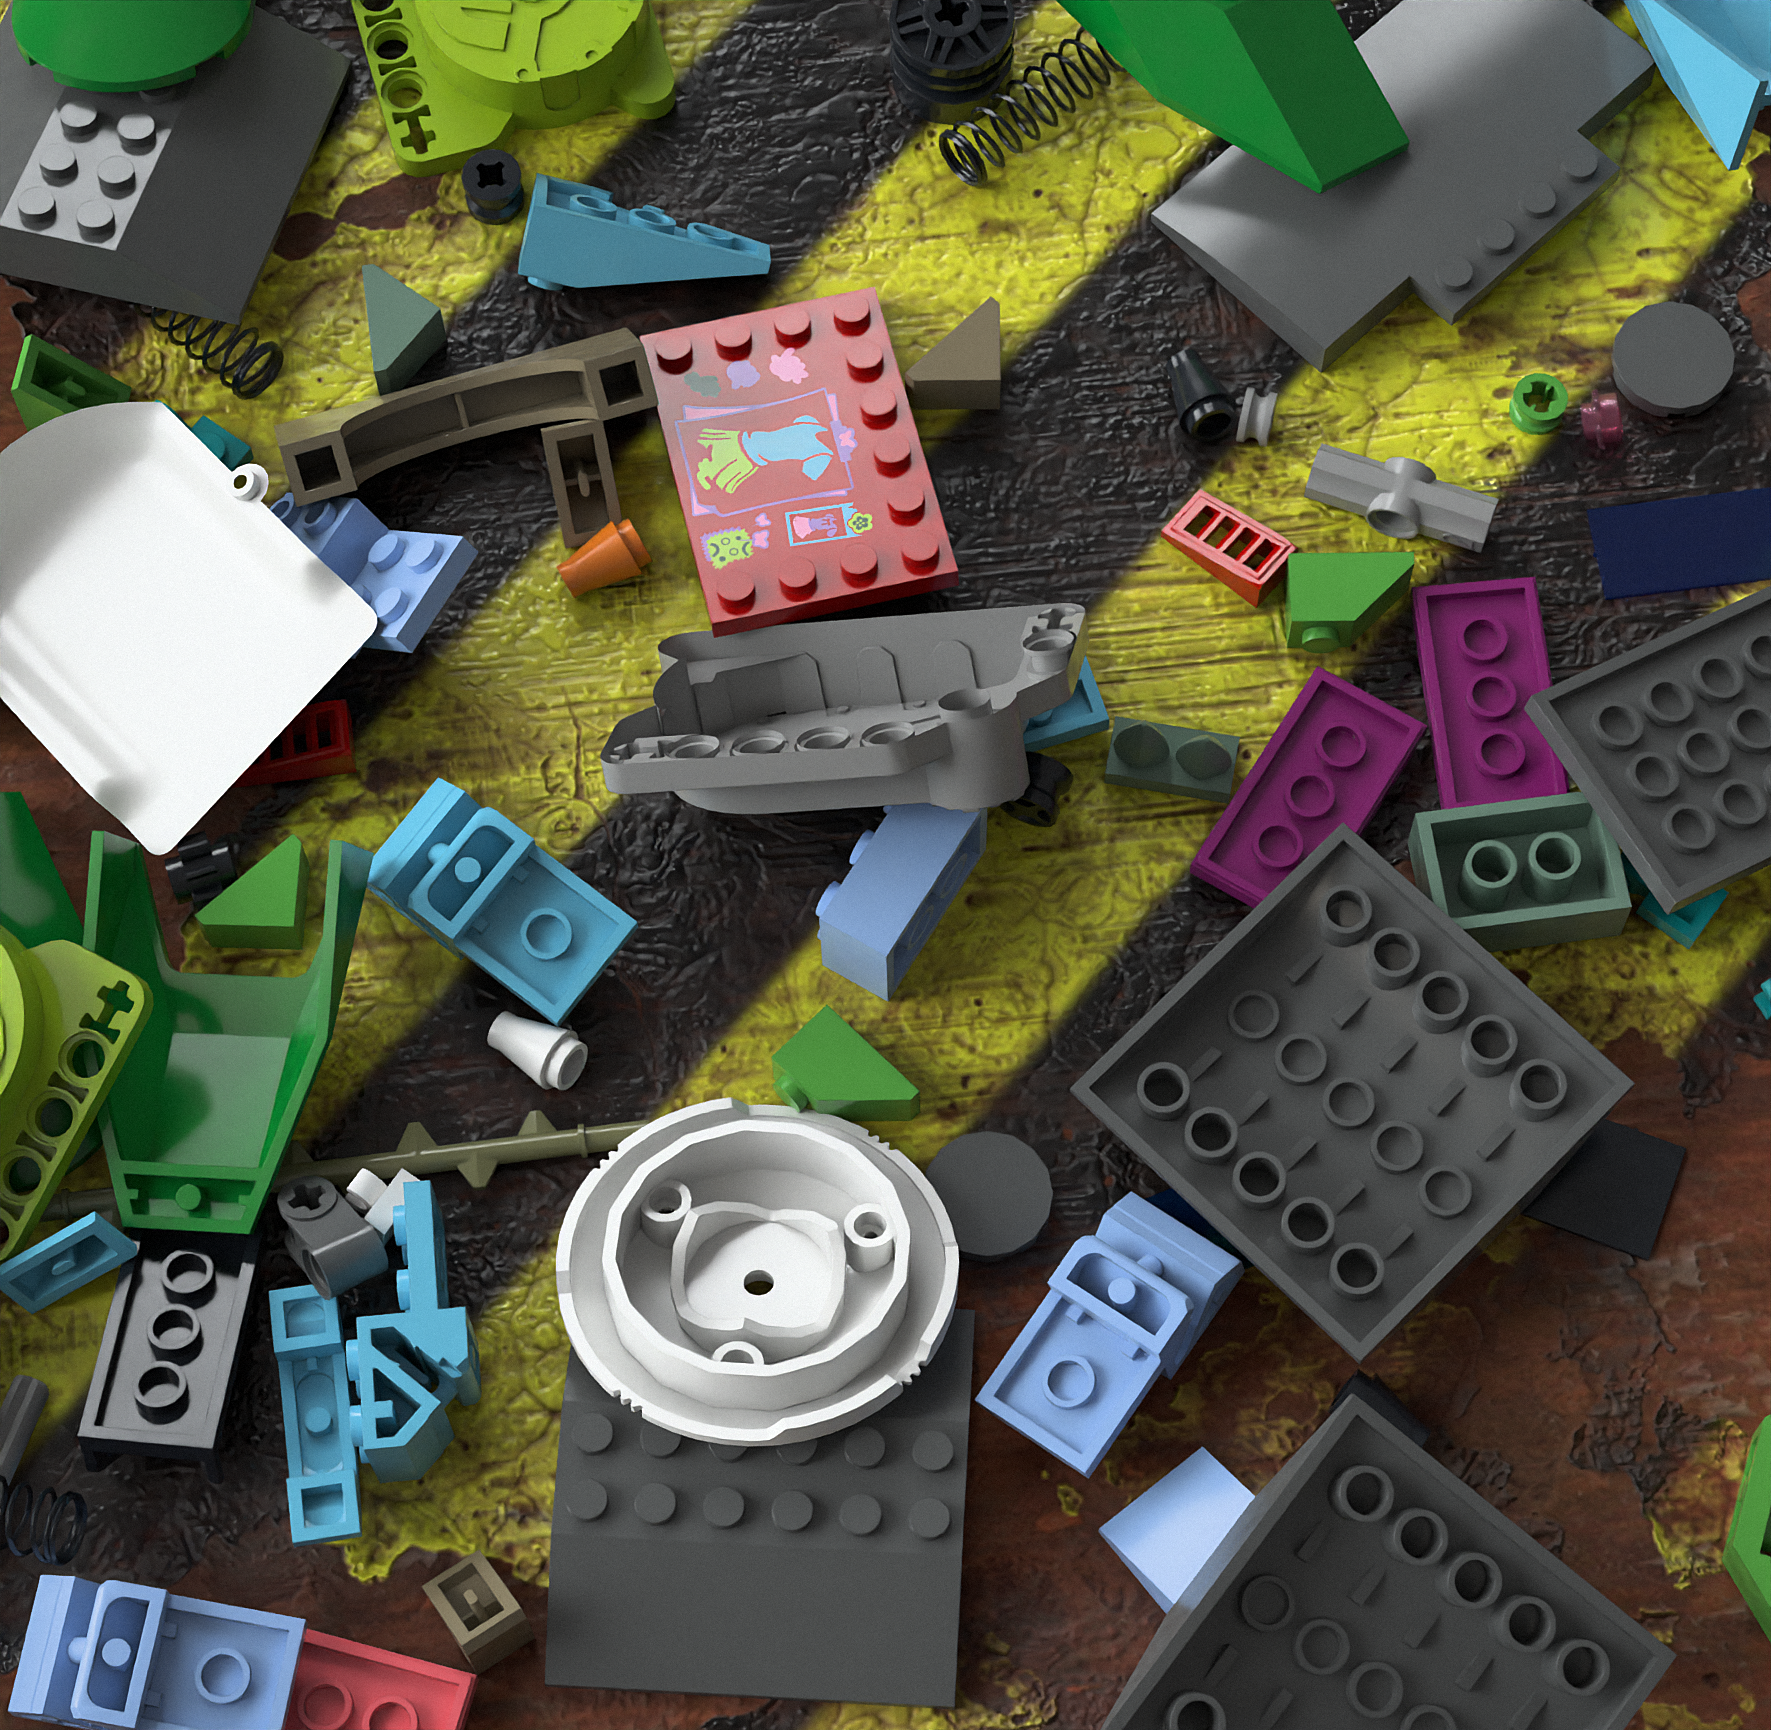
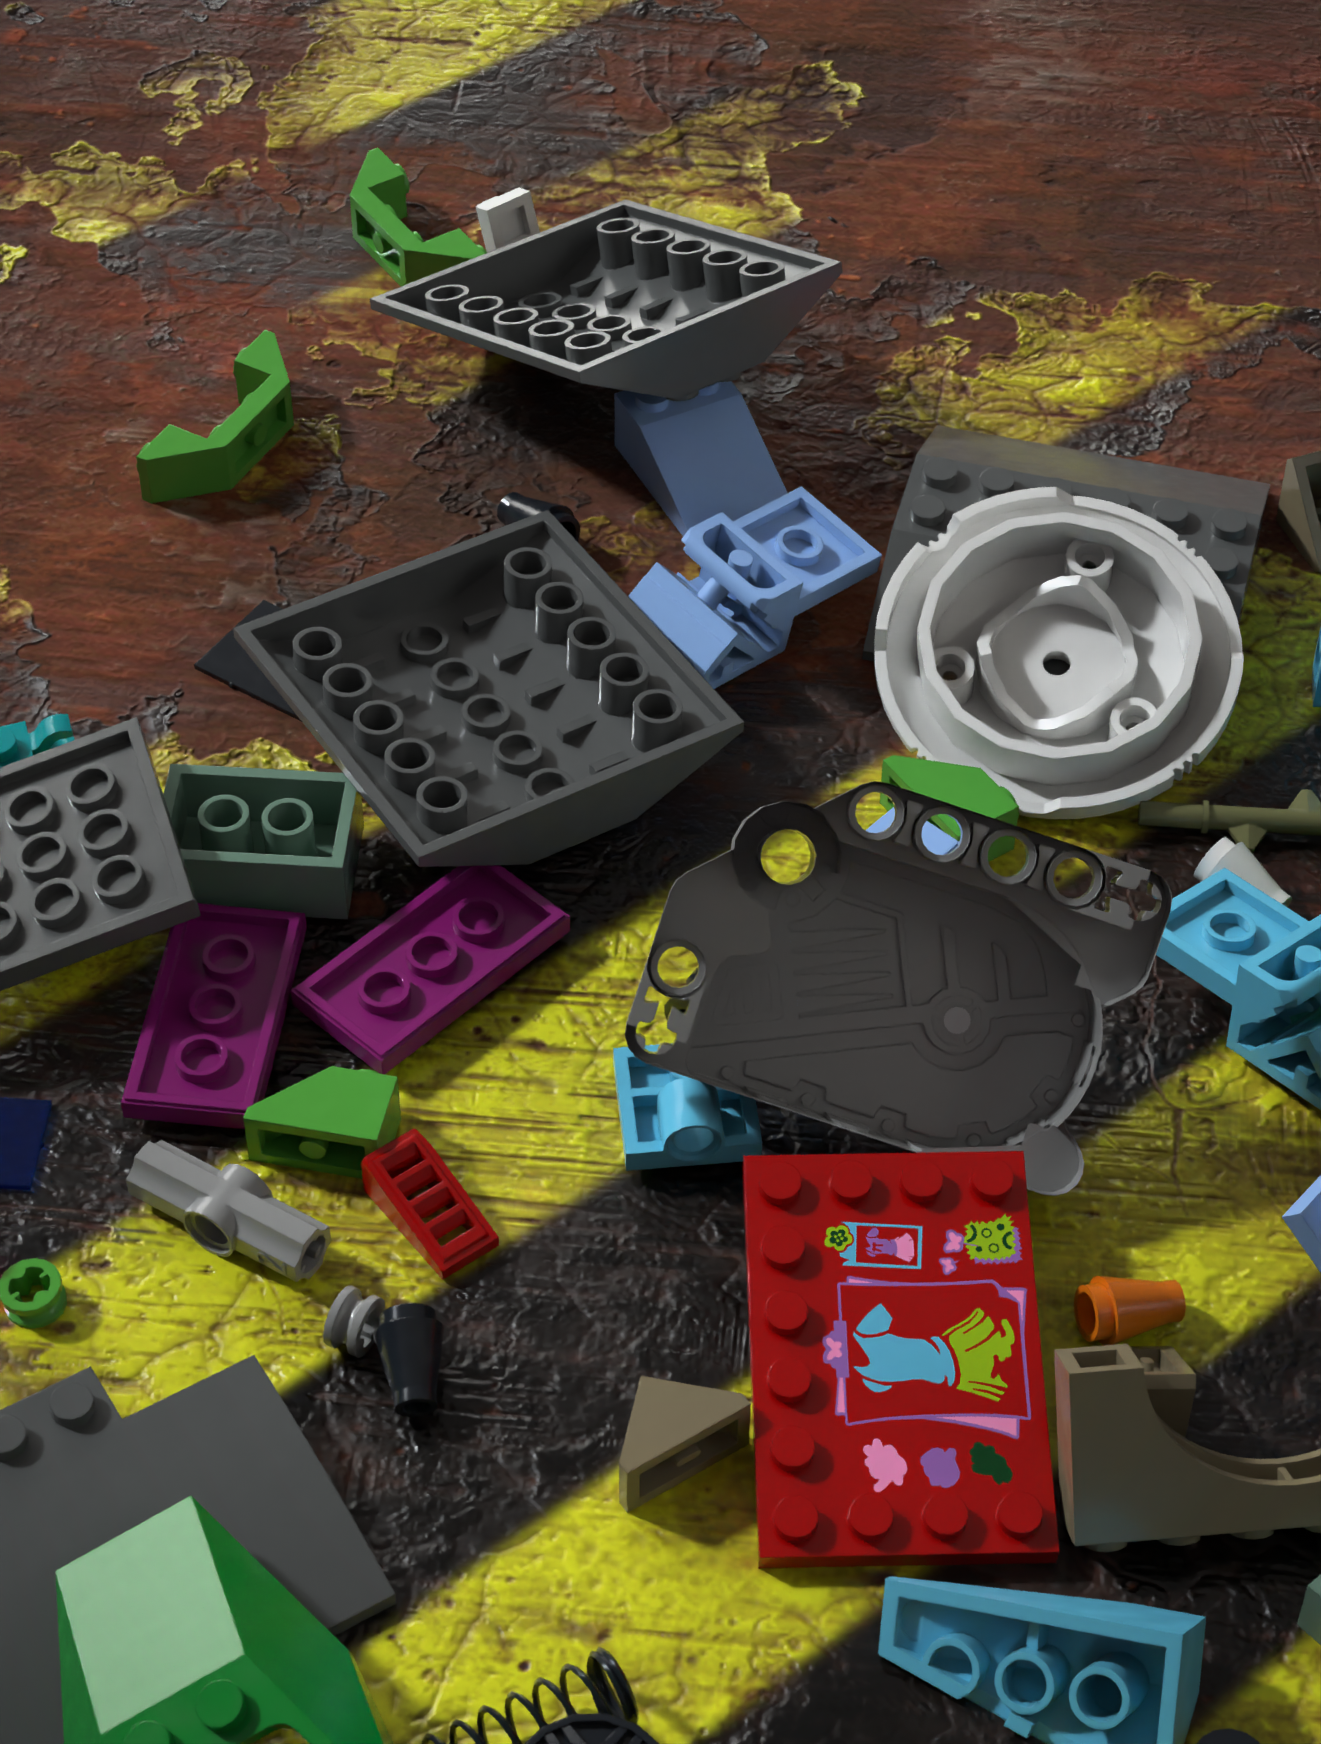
camera: 170 degrees left, 20 degrees down
dark grey tile [925,1131,1053,1263] -> none
sand green tile [1104,716,1240,804] -> none

